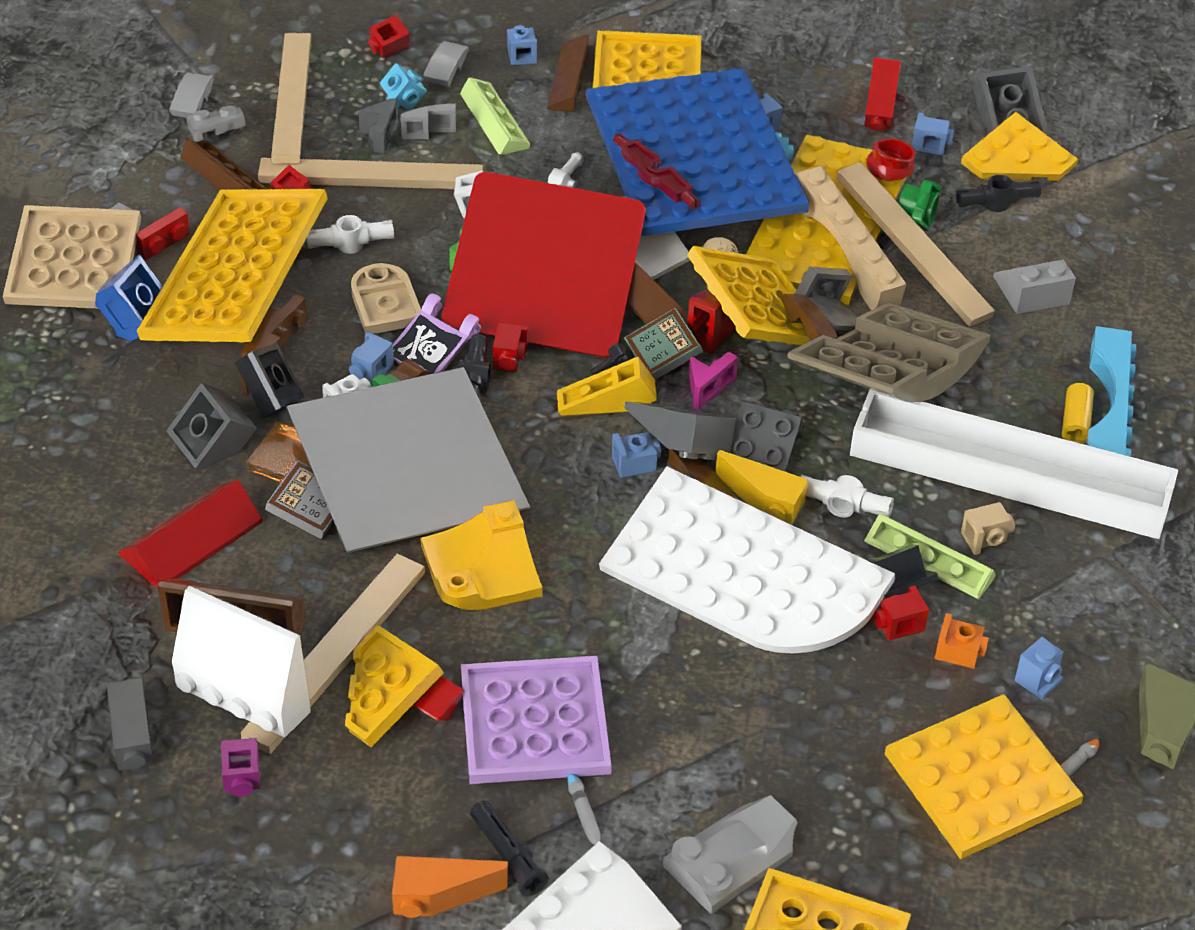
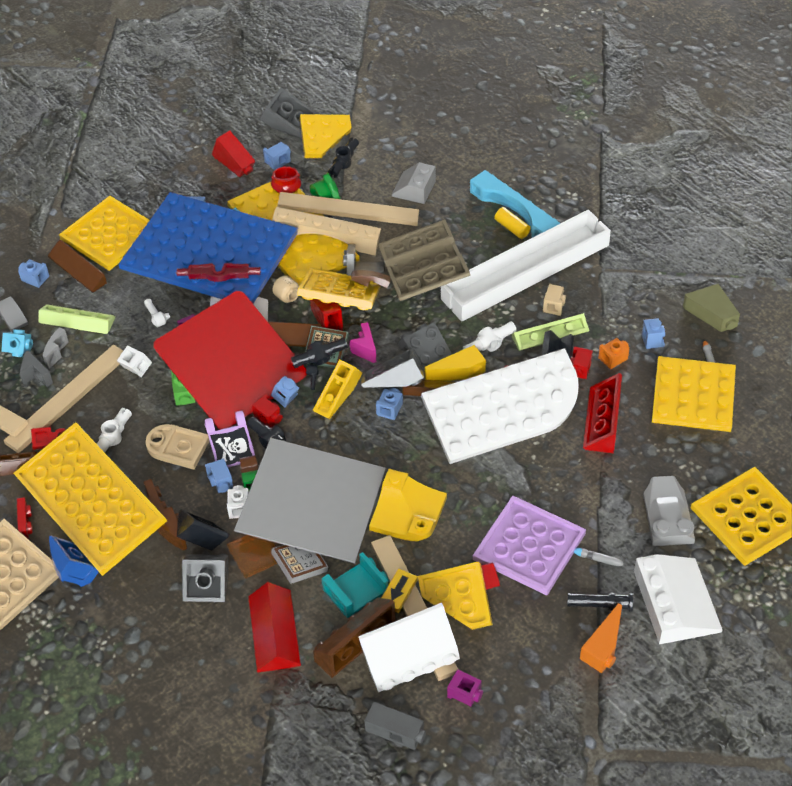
camera: 50 degrees left, 5 degrees up
none -> medium blue brick [271,376,299,407]
none -> black pin [291,337,348,368]
none -> teal panel [321,552,389,618]
none -> yellow tile [382,568,418,613]
none -> red slope [583,373,622,453]

